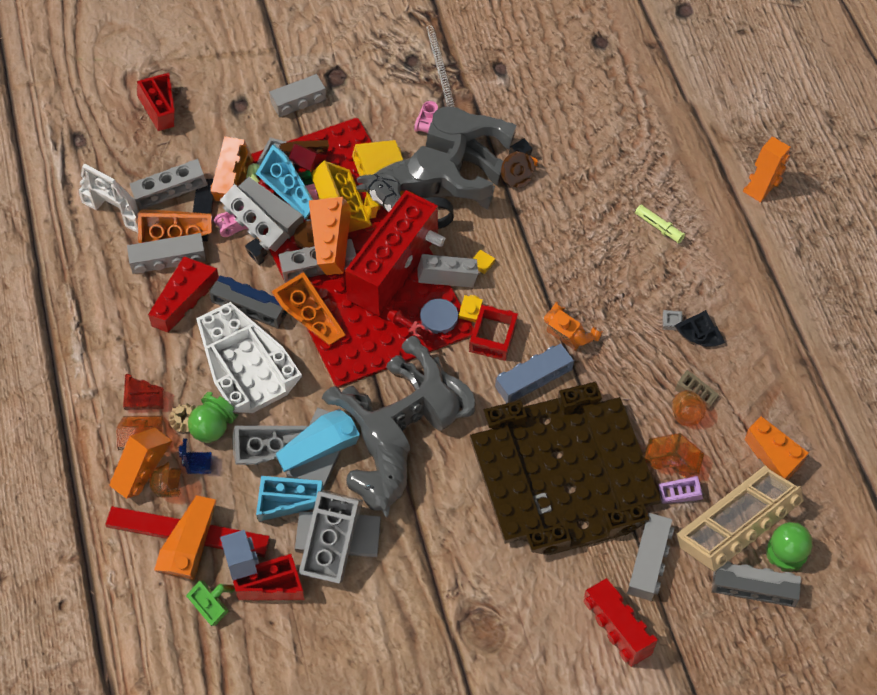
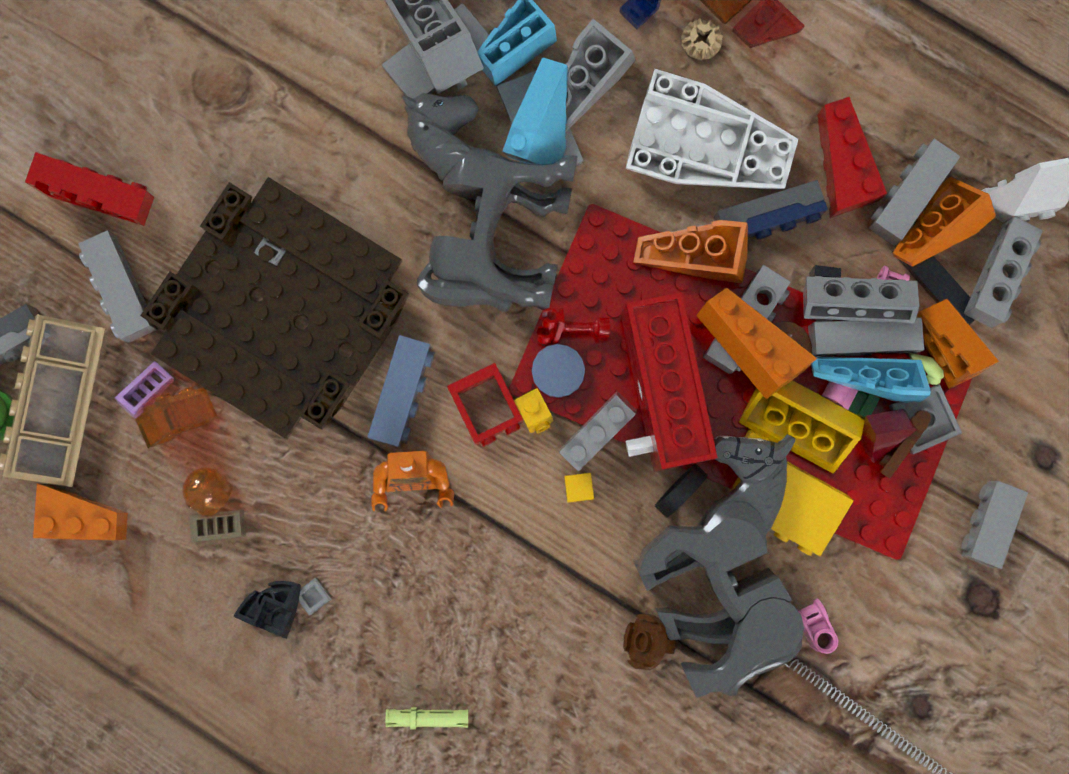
camera: 135 degrees right, 25 degrees up
bright green tile [188,392,238,443] -> none
black piece [508,138,538,166] -> none

